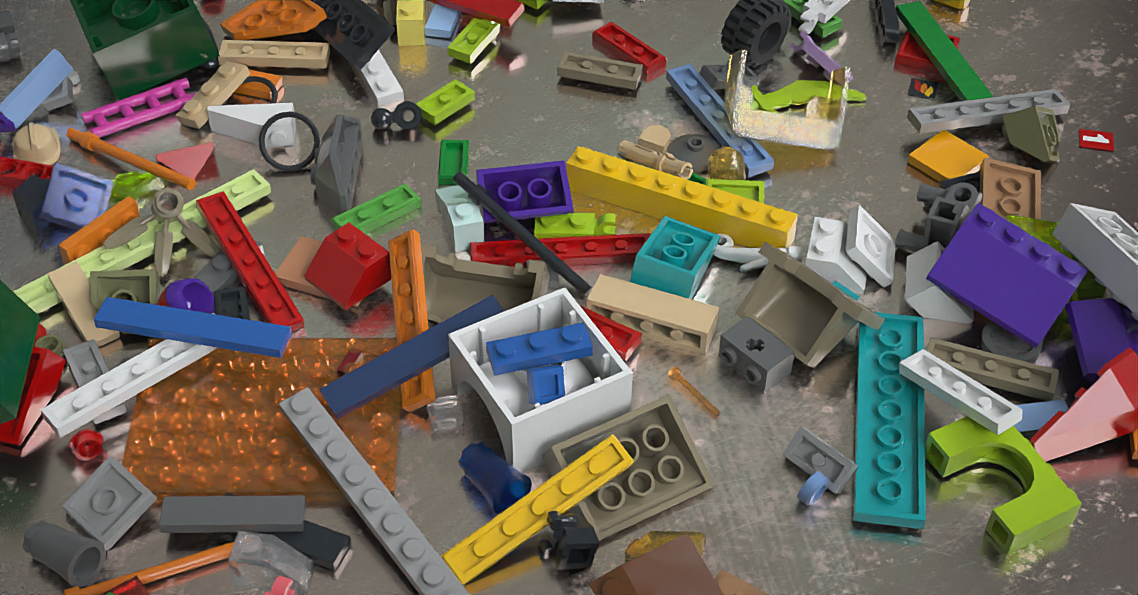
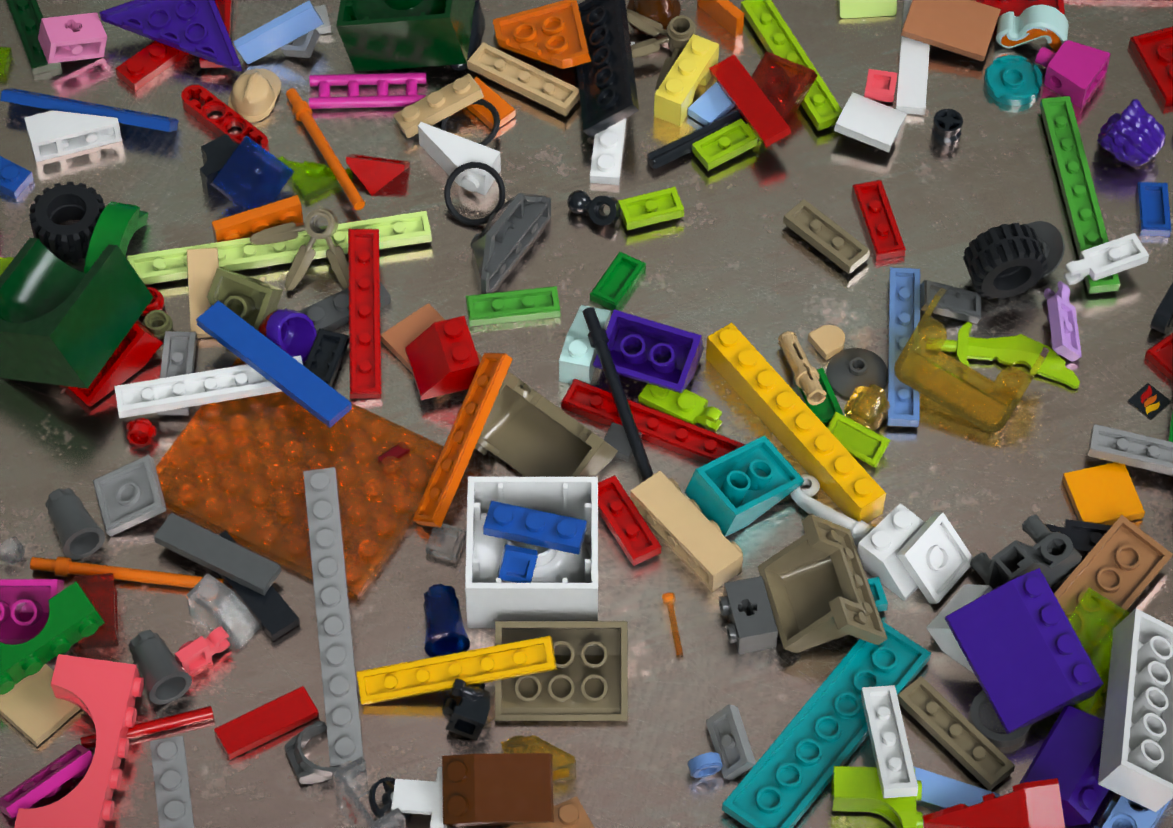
camera: 30 degrees right, 10 degrees up
dark blue tile [319,295,504,419] -> none
none -> black axle [647,110,748,169]

